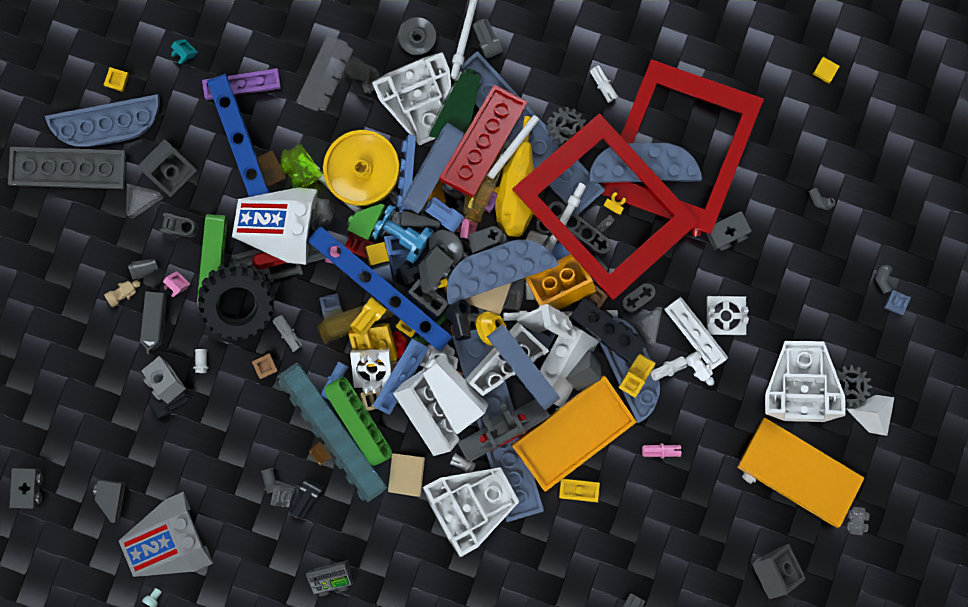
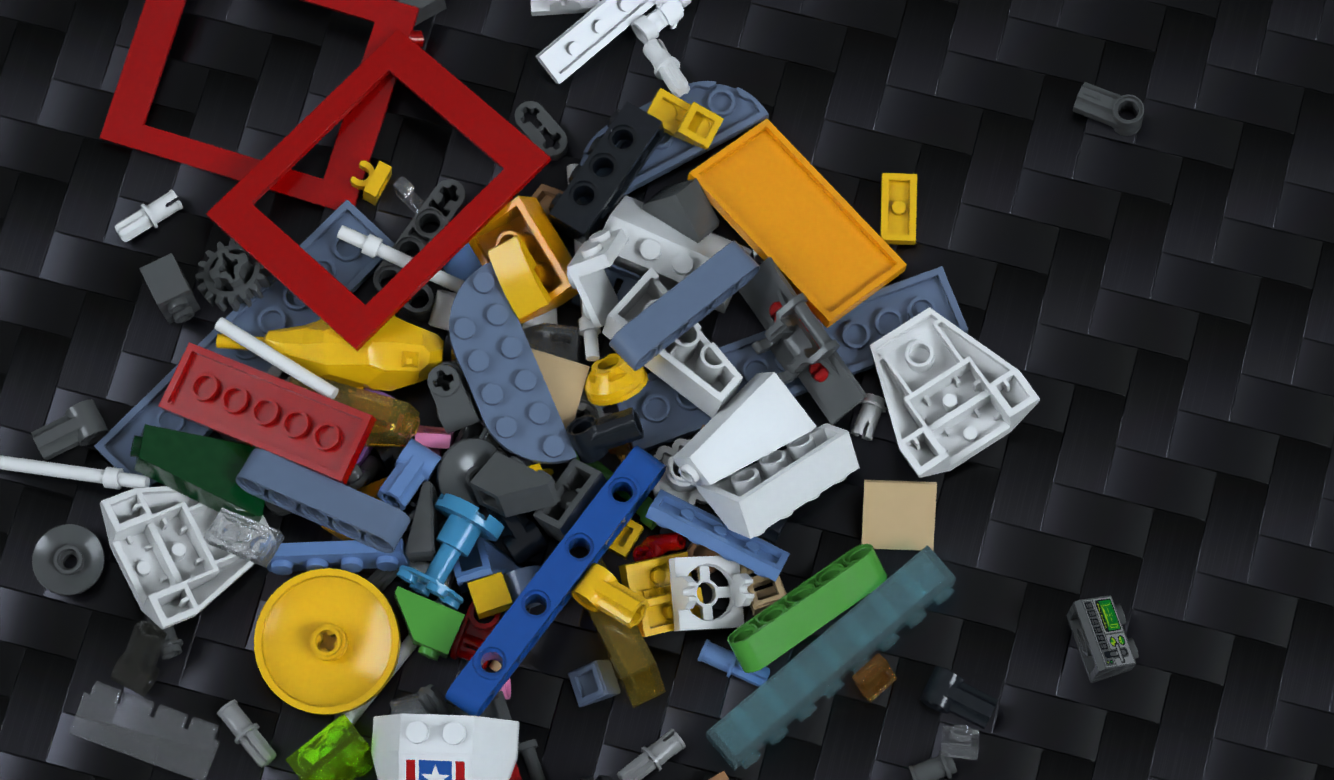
camera: 85 degrees left, 10 degrees down
sand blue plate [588,143,702,183] -> none
clear slope [634,307,662,346] -> none
bright pink axle [642,443,681,459] -> none
none -> dark grey brick [139,253,201,324]
none -> clear plate [203,508,285,568]
none -> light grey axle [217,699,277,768]
none -> yellow slope [488,234,552,319]

